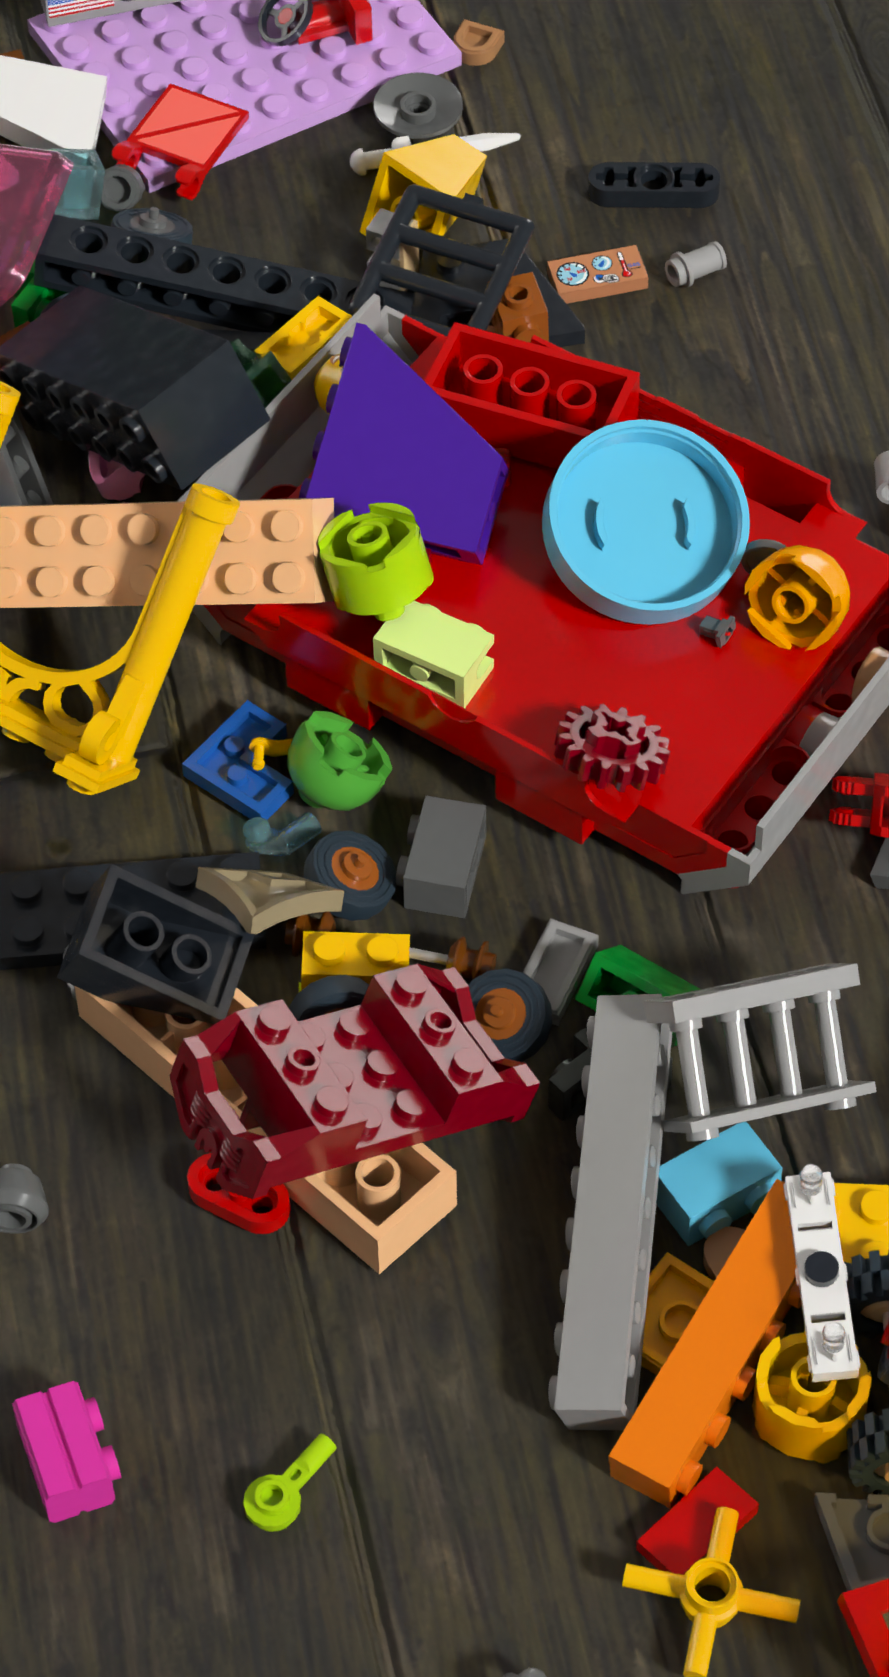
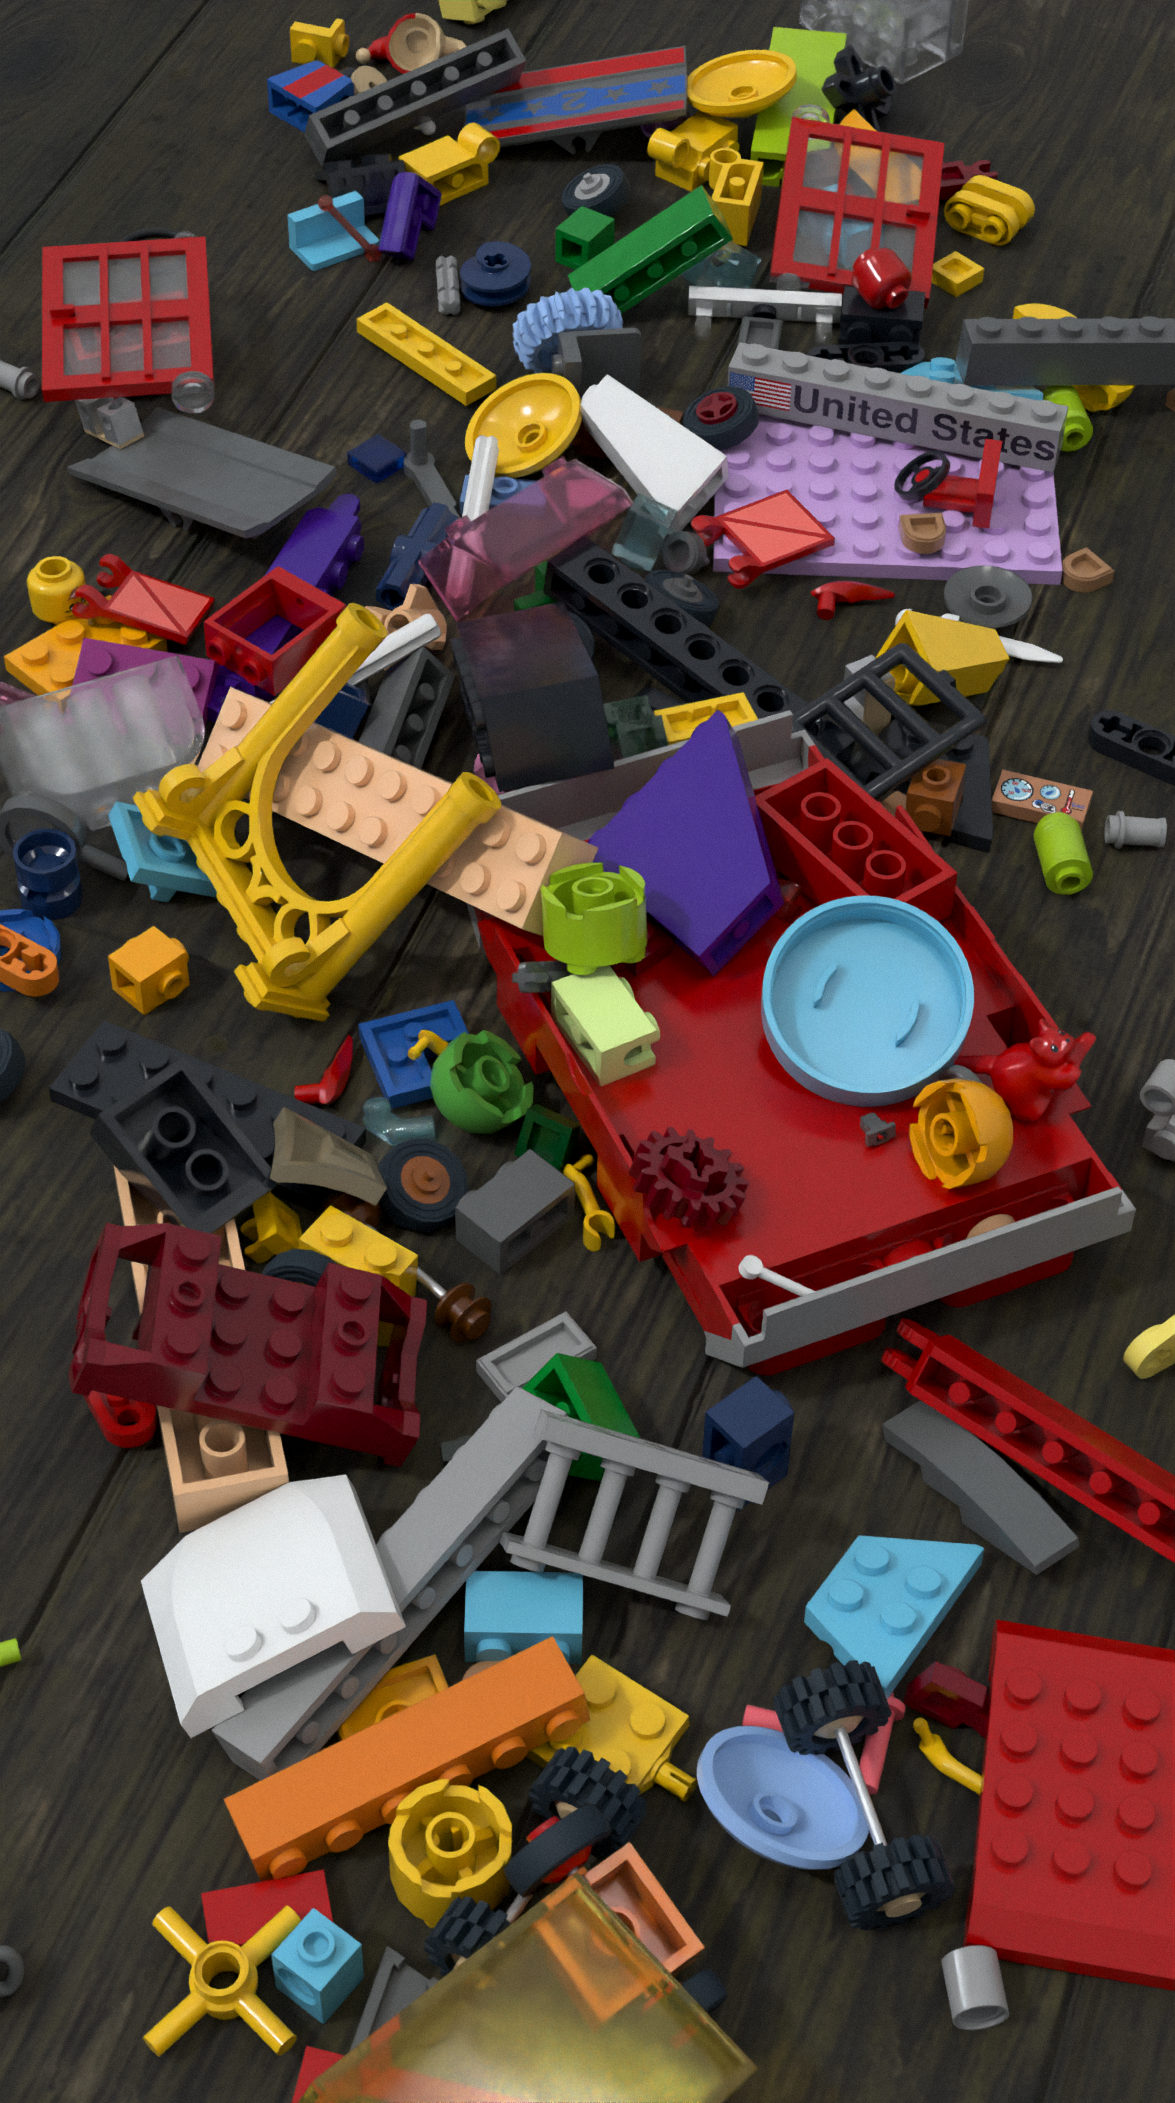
camera: 30 degrees right, 5 degrees down
black wheel [468,968,552,1062] -> none
white piece [783,1164,861,1382] -> none
none -> white wedge [141,1475,406,1738]
none -> yellow tile [240,1192,302,1263]
none -> medium azure brick [271,1908,364,2025]
none -> red bar [294,1035,353,1105]
none -> dark grey axle [512,960,572,993]
none -> dark green tile [514,1104,581,1173]
none -> yellow piece [563,1154,615,1252]
none -> black wheel [683,386,759,451]
none -> dark blue brick [702,1376,795,1511]
none -> white hinge [739,1255,816,1297]
none -> red bar [810,581,895,620]
none -> medium nougat tile [898,513,946,554]
none -> red animal [953,1019,1096,1122]
none -> lime head [1033,812,1093,895]

